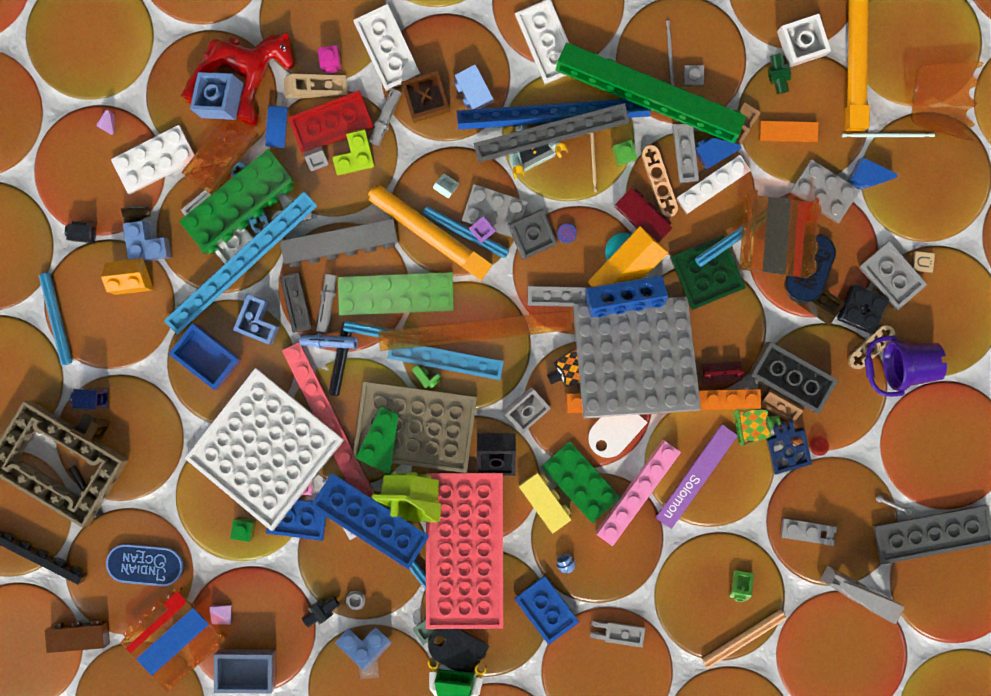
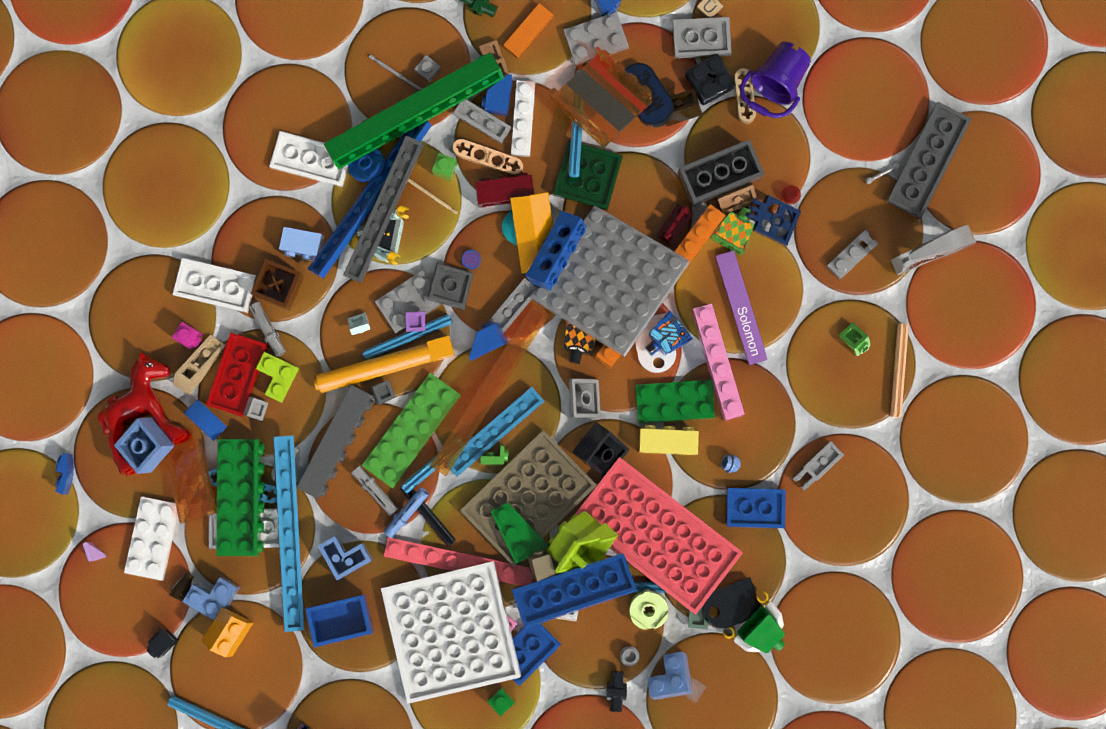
camera: 50 degrees left, 5 degrees down
black plate [280,273,312,333] -> none
none -> blue slope [55,453,74,495]
none -> blue tile [348,149,385,182]
none -> dark grey plate [370,380,396,405]
none -> blue slope [469,321,508,361]
none -> dark tan brick [527,550,556,582]
none -> yellowish green plate [629,589,668,630]
none -> torso [644,311,693,356]

